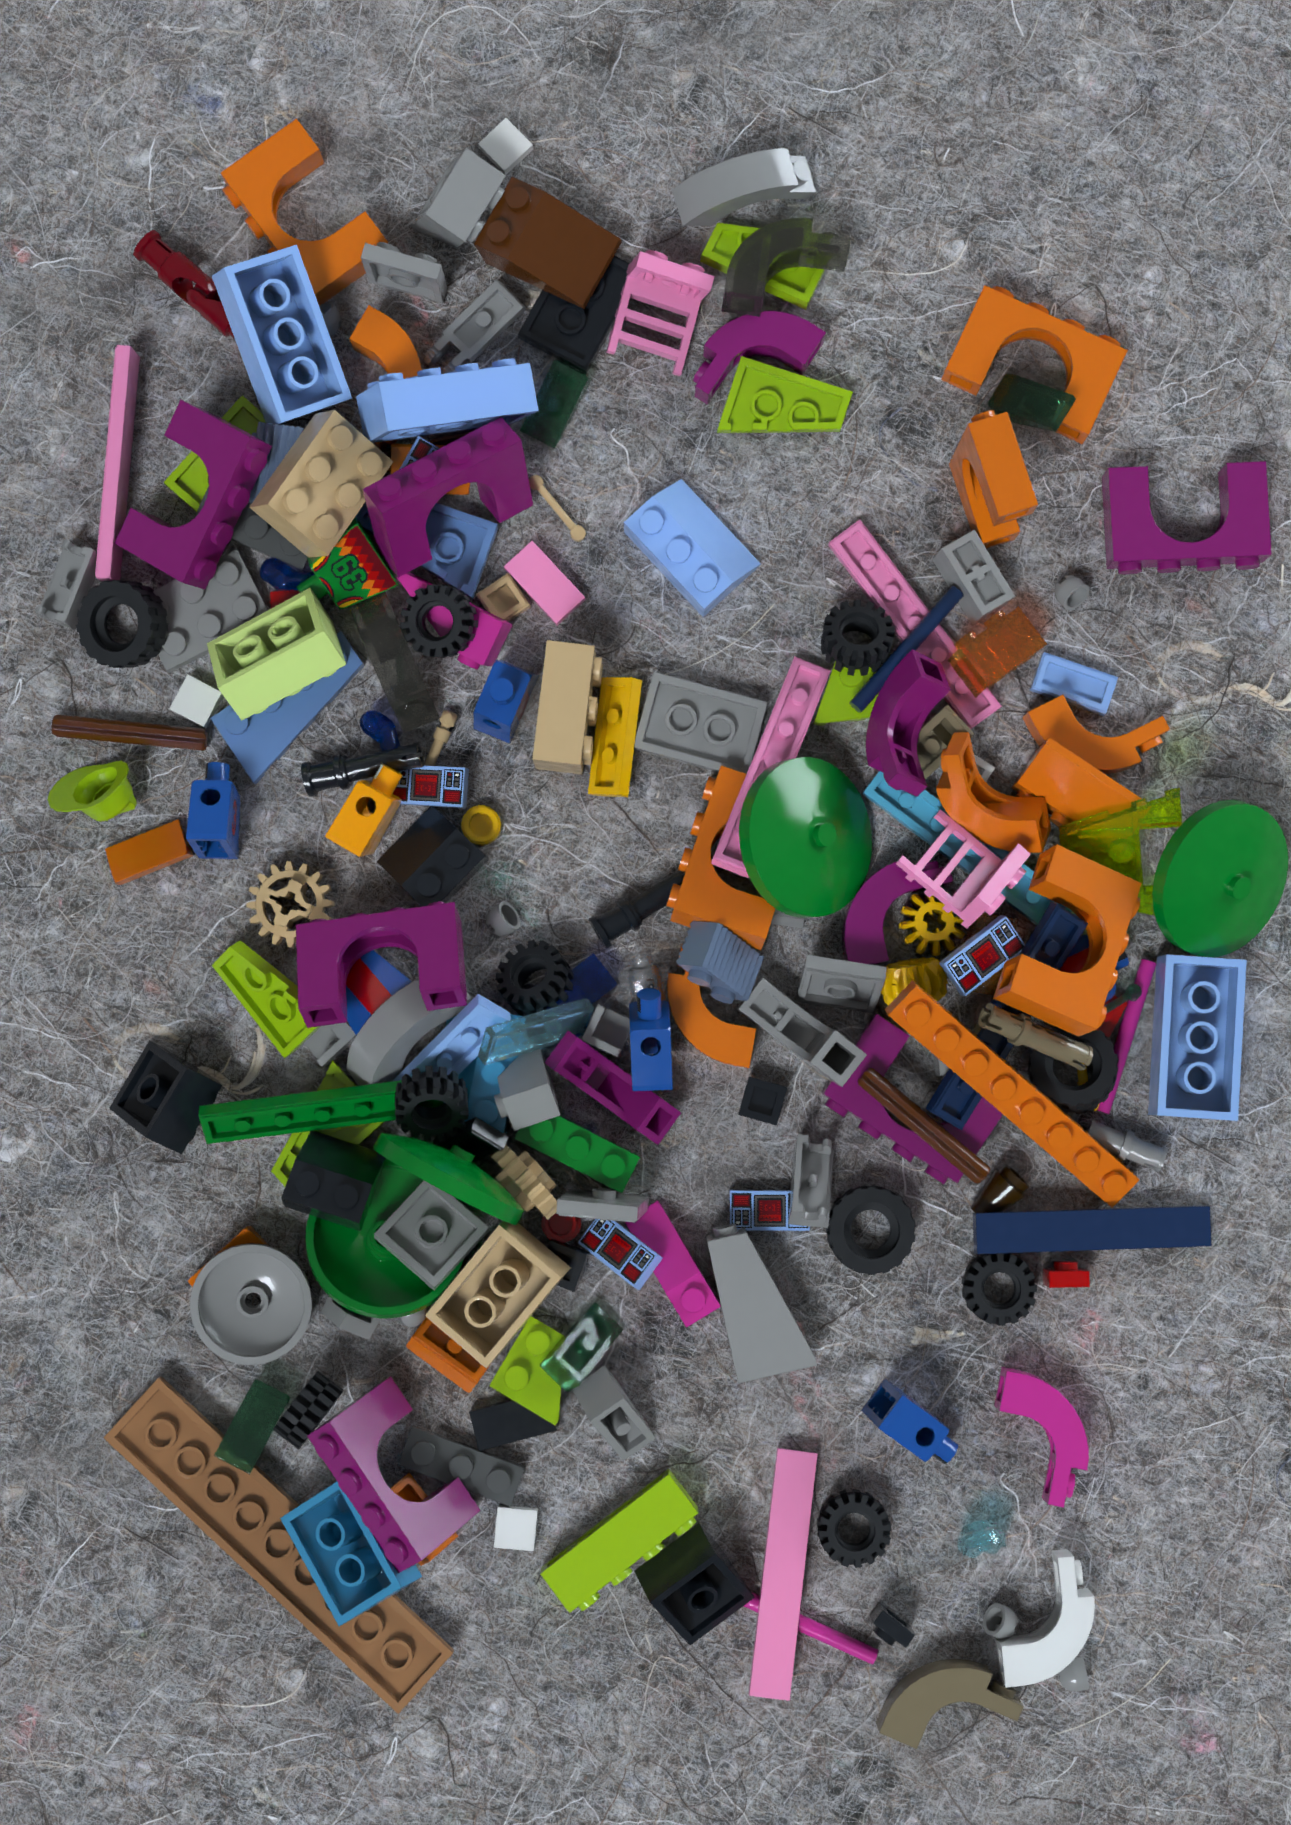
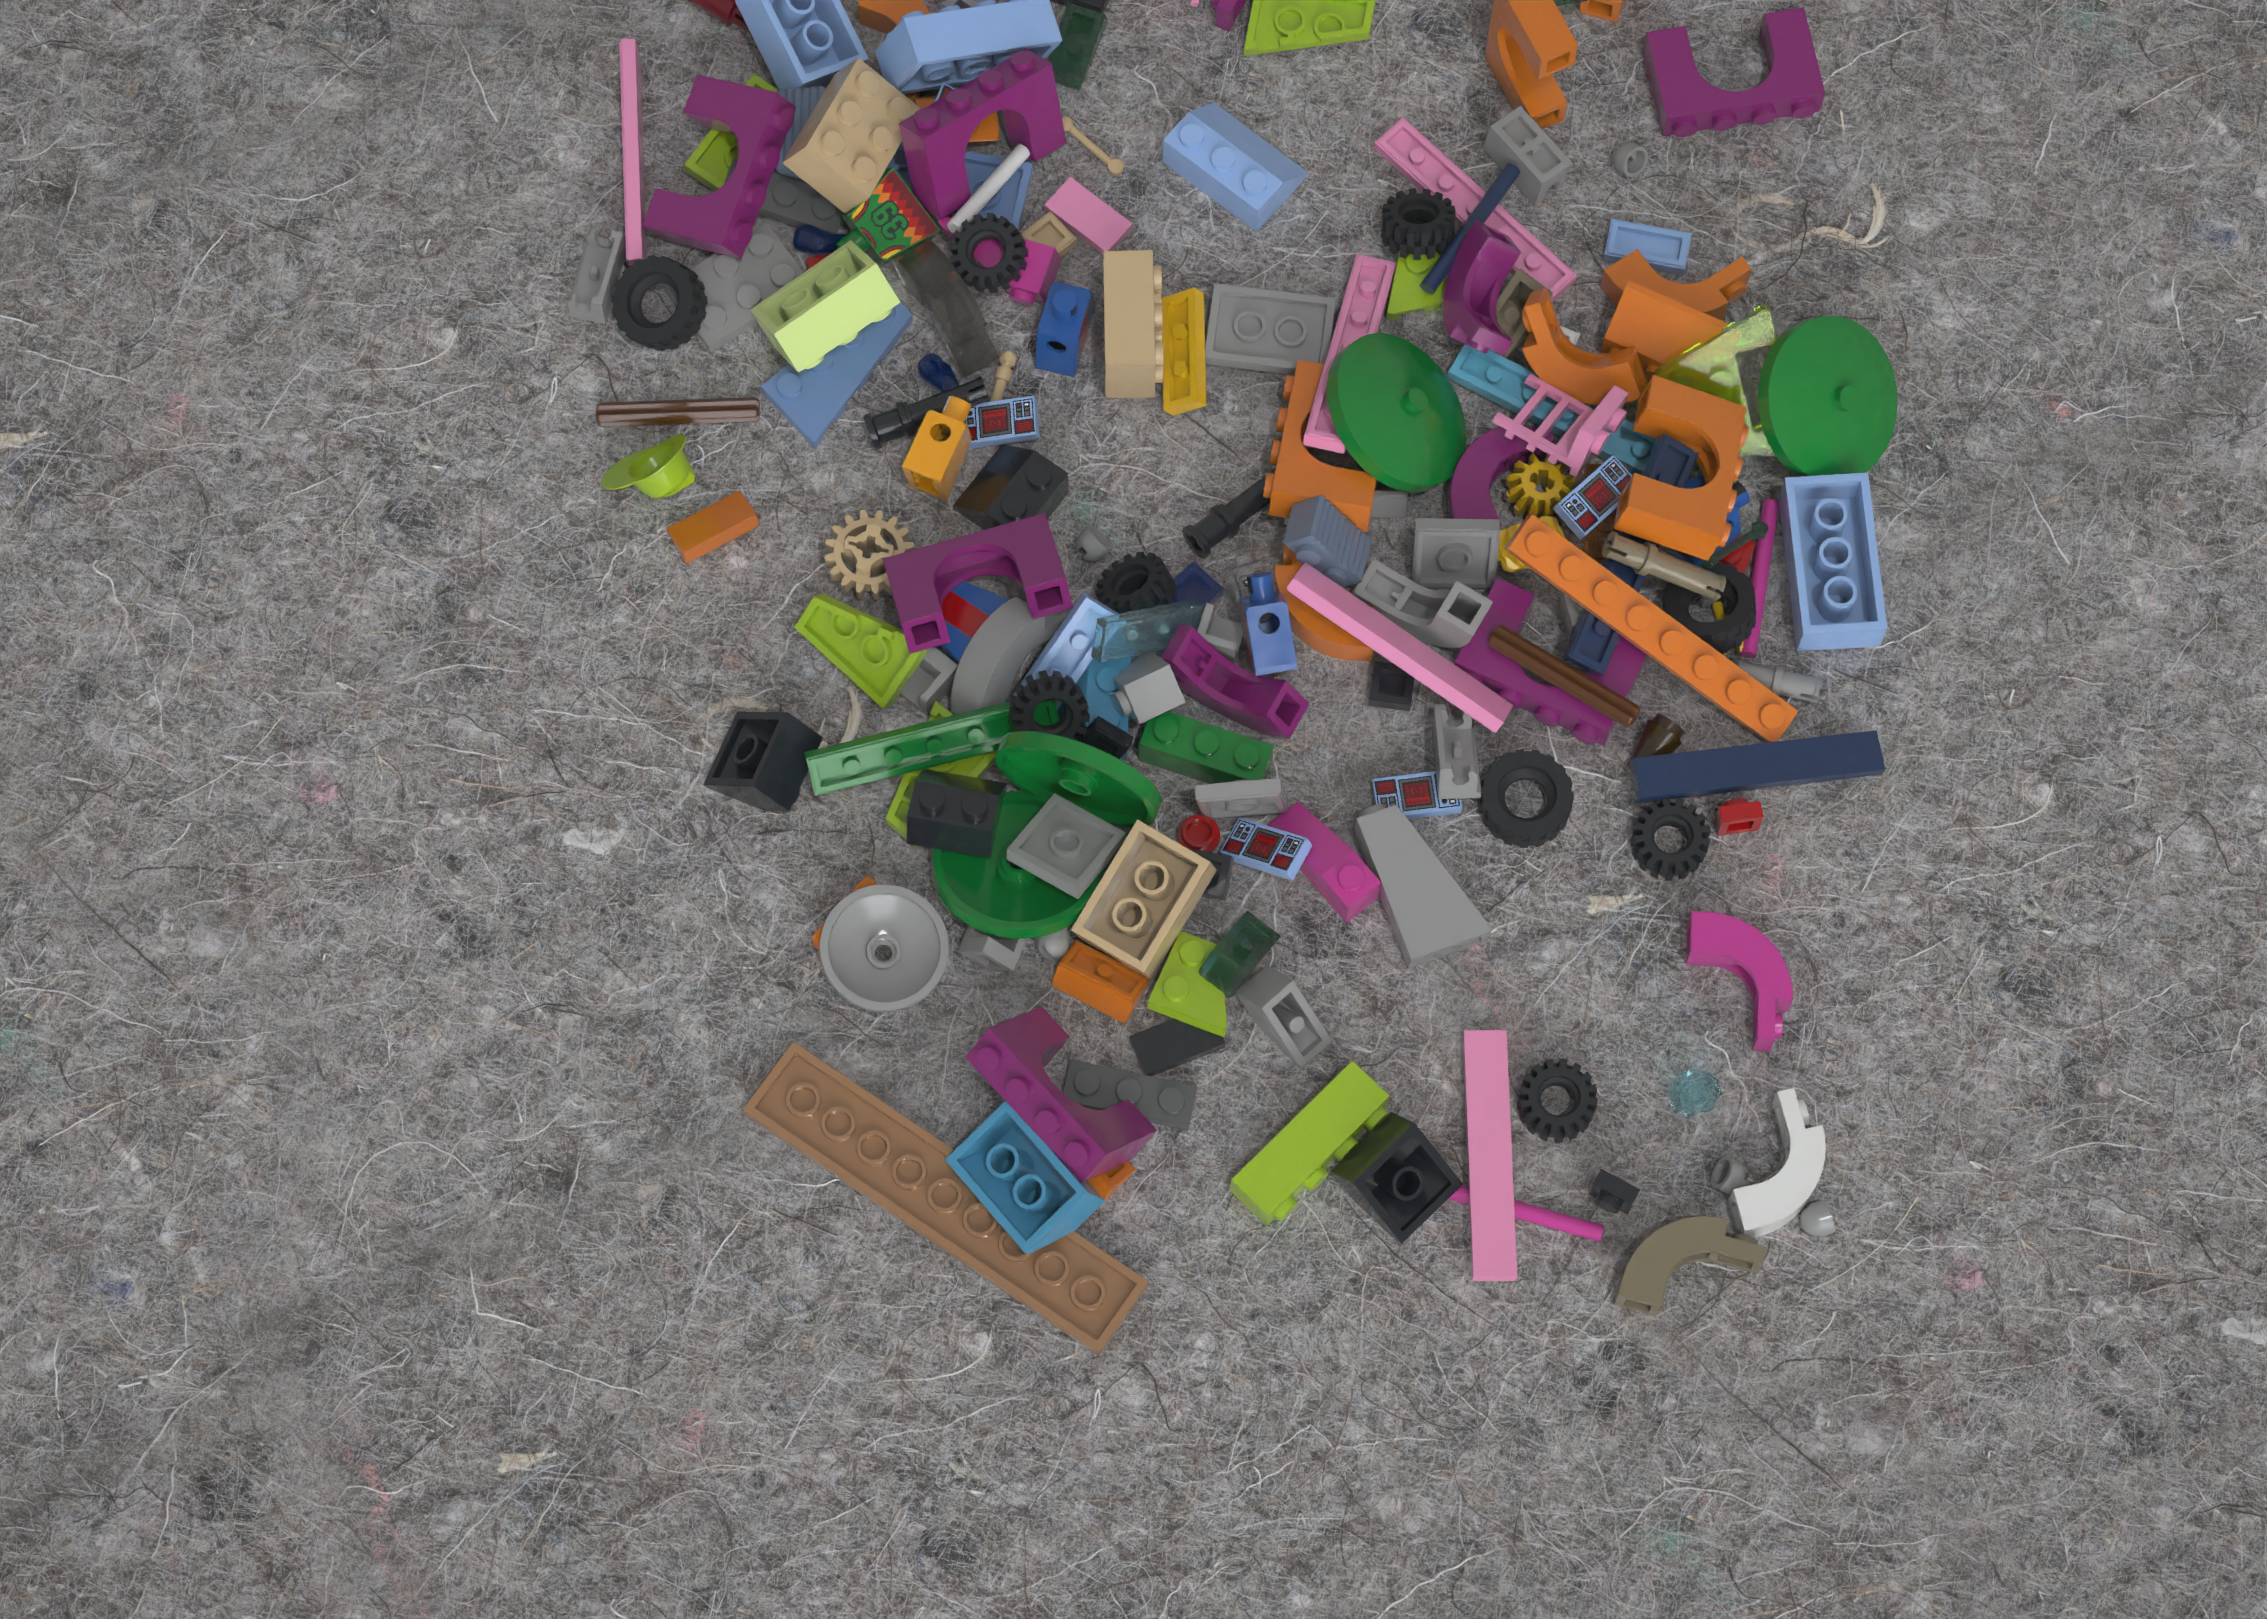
camera: 10 degrees left, 15 degrees down
white tile [169,674,223,728] -> none
blue torso [186,762,240,859] -> none
clear green slope [214,1379,290,1474] -> none
black tyre [273,1371,344,1450] -> none
yellow tile [461,805,501,846] -> none
tan gear [490,1145,557,1220] -> none
white tile [494,1505,538,1551] -> none
blue torso [861,1379,958,1464] -> none
clear orange brick [947,606,1047,698] -> none
none -> white bar [947,144,1030,234]
none -> bright pink tile [1286,562,1514,733]

